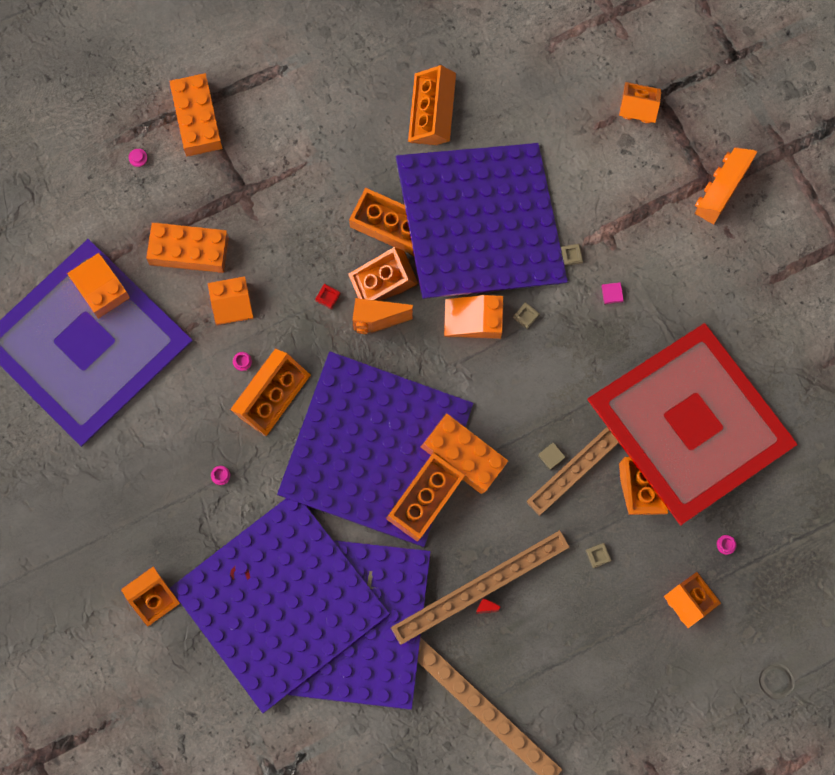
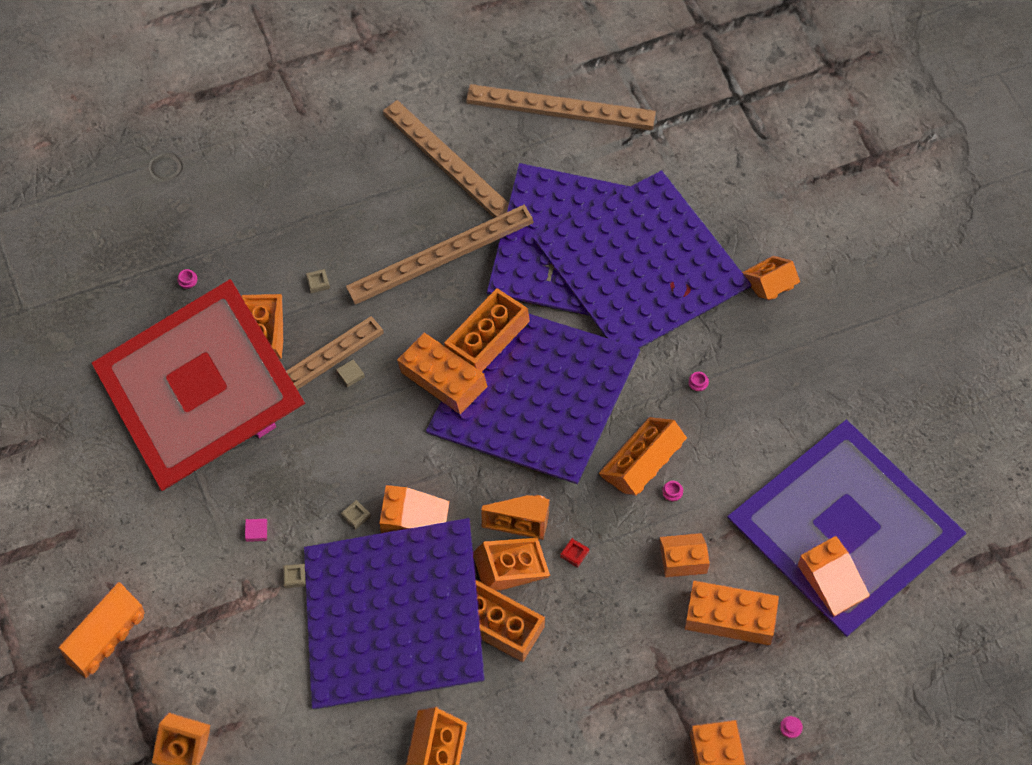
camera: 175 degrees left, 15 degrees down
red slope [476,598,500,614] -> none
orange slope [664,572,721,628] -> none

